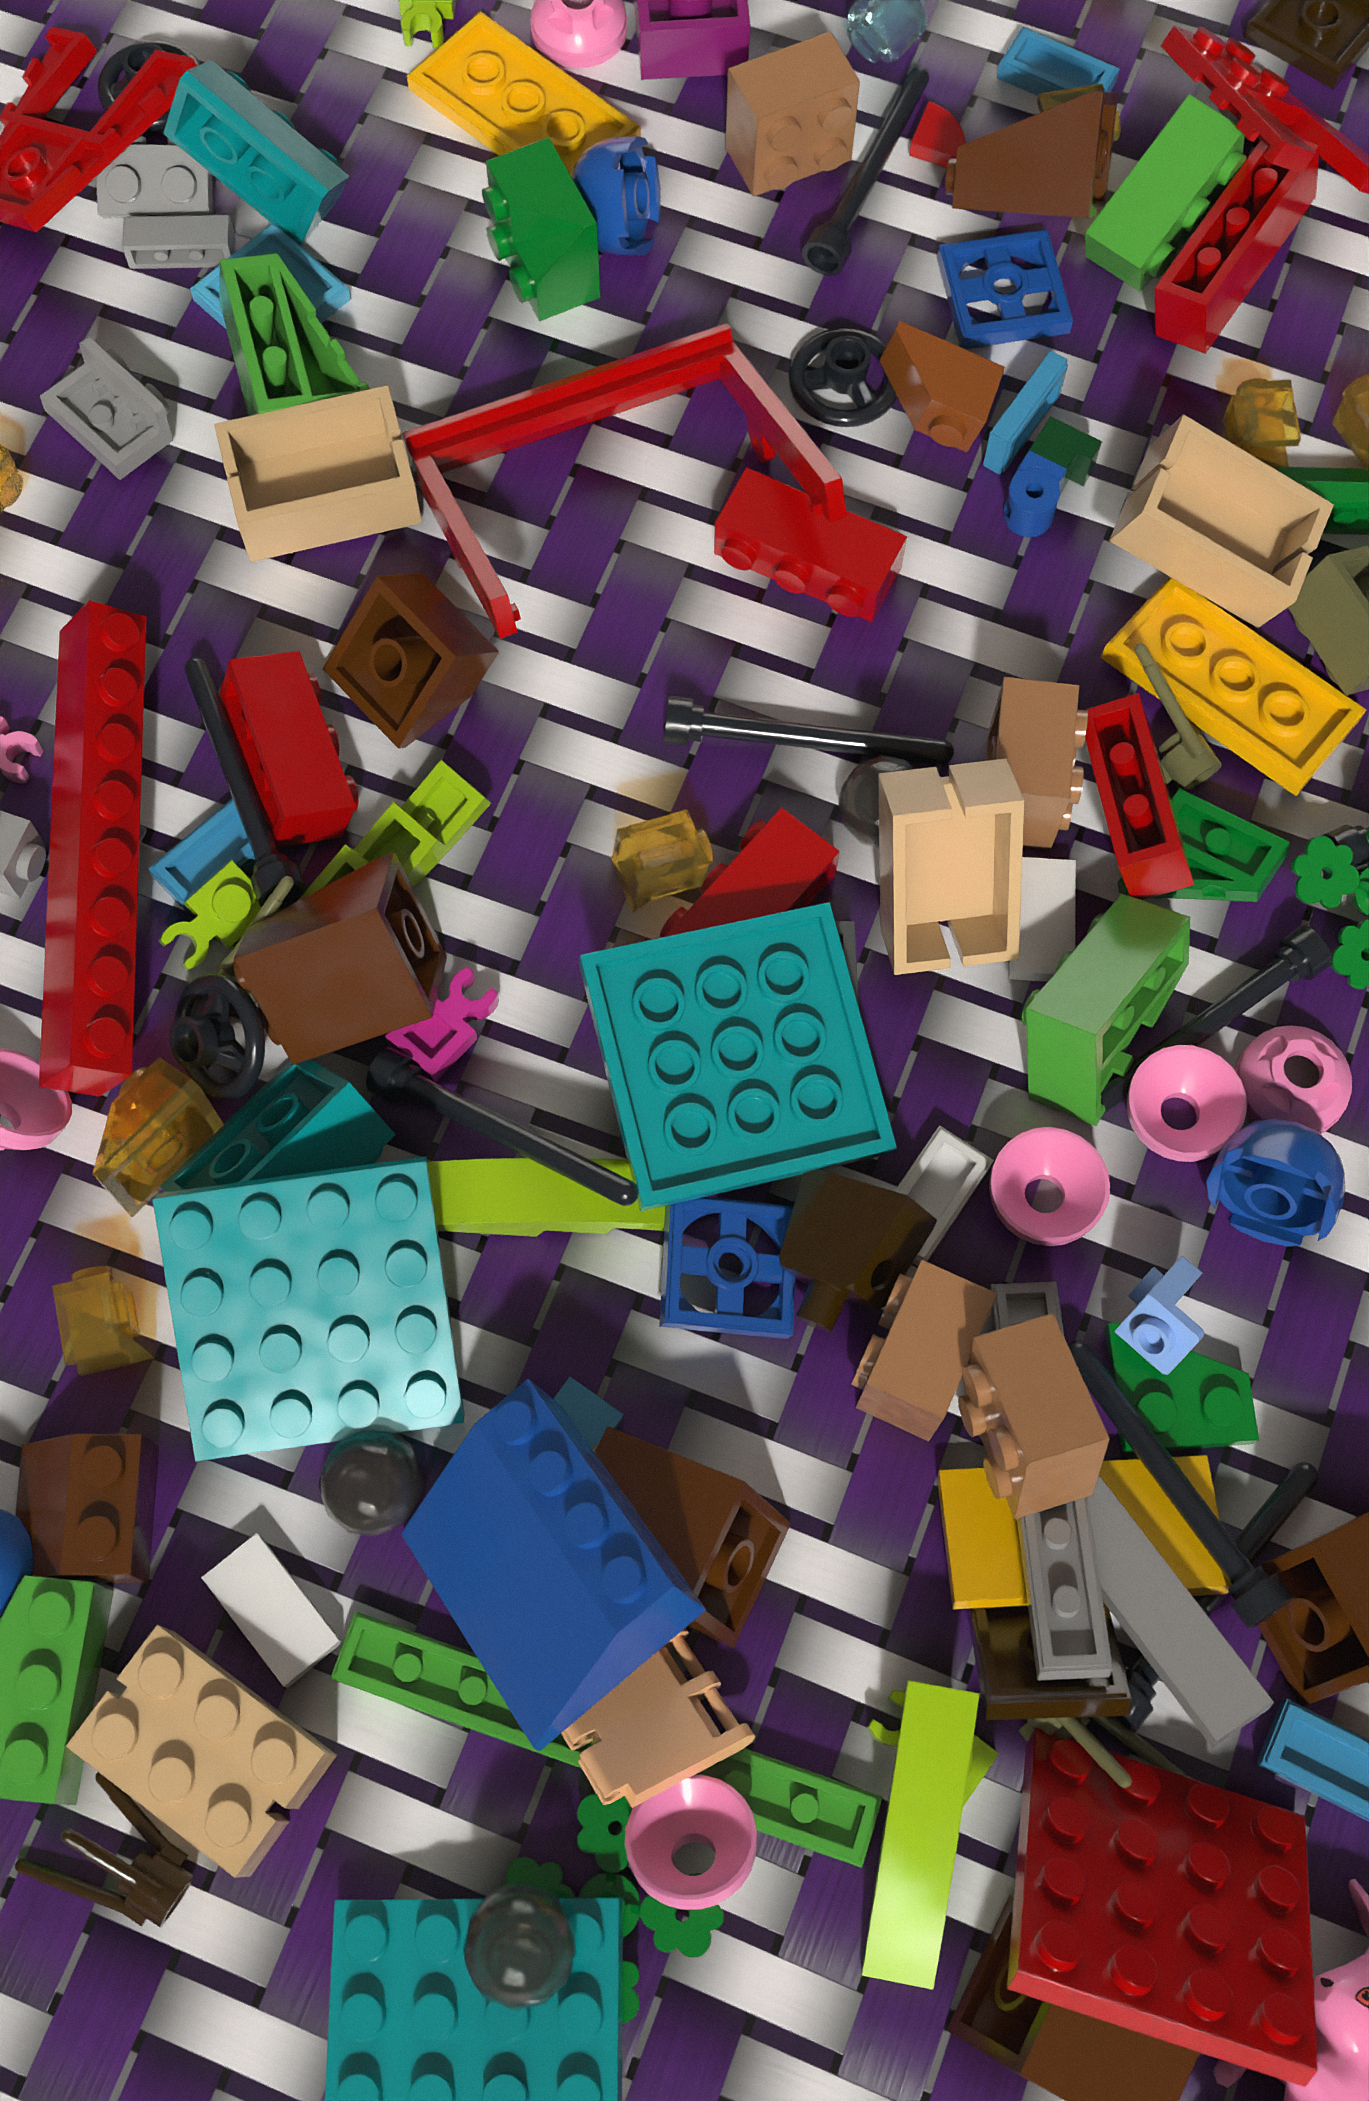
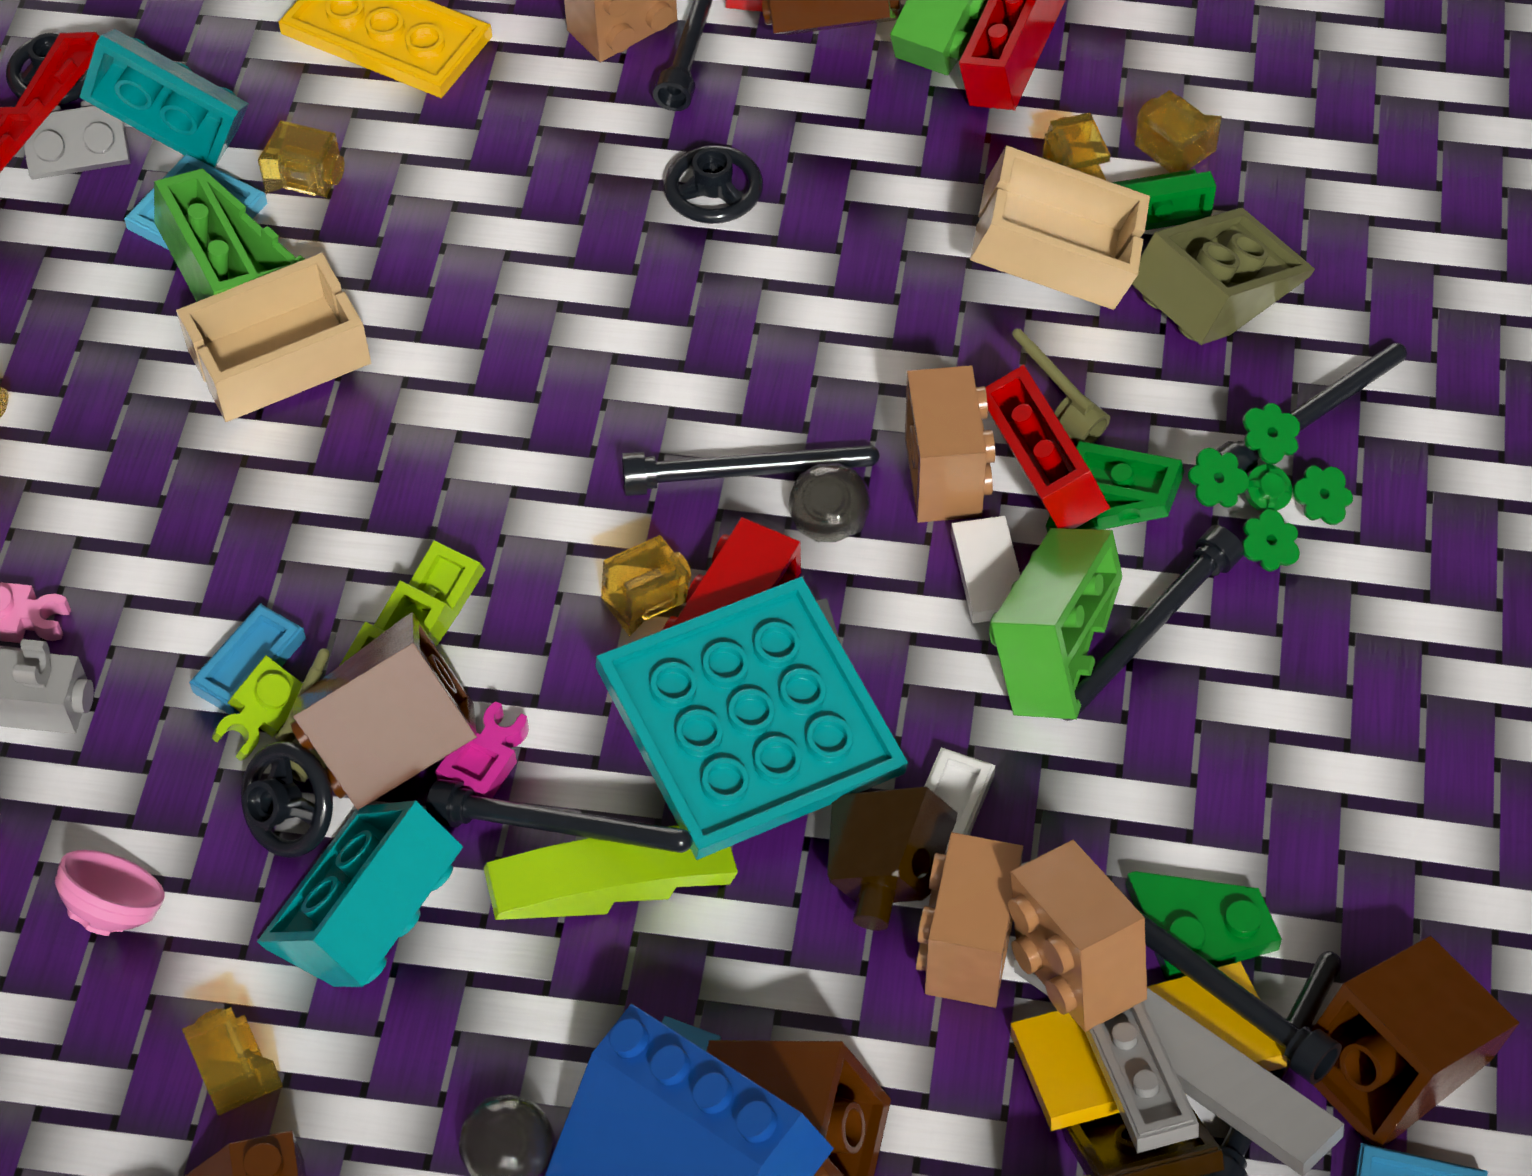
camera: 10 degrees left, 15 degrees down
red brick [39,600,147,1097] -> none
light grey bracket [40,337,173,480] -> none
clear yellow slope [92,1058,224,1217] -> none
light grey piece [122,214,235,269] -> none
teal plate [152,1156,465,1461] -> none
black piece [184,657,307,909] -> none
red brick [219,651,358,848] -> none
reddish brown slope [322,573,500,749] -> none
red piece [402,323,847,639] -> none
green slope [482,137,600,322] -> none
blue cylinder [571,136,661,255] -> none
blue piece [659,1197,795,1339] -> none
red brick [714,467,907,623] -> none
tan piece [878,758,1024,975] -> none
dark orange slope [880,320,1005,452] -> none
blue piece [937,229,1073,349] -> none
dark azure tile [983,350,1068,475] -> none
bright pink piece [989,1127,1110,1246] -> none
leg [1003,416,1102,537] -> none
yellow tile [1100,577,1367,796] -> none
light blue bracket [1114,1256,1204,1375] -> none
bright pink piece [1126,1045,1247,1162] -> none
blue cylinder [1206,1118,1346,1246] -> none
bright pink piece [1234,1025,1352,1134] -> none
none -> clear yellow window [258,120,345,197]

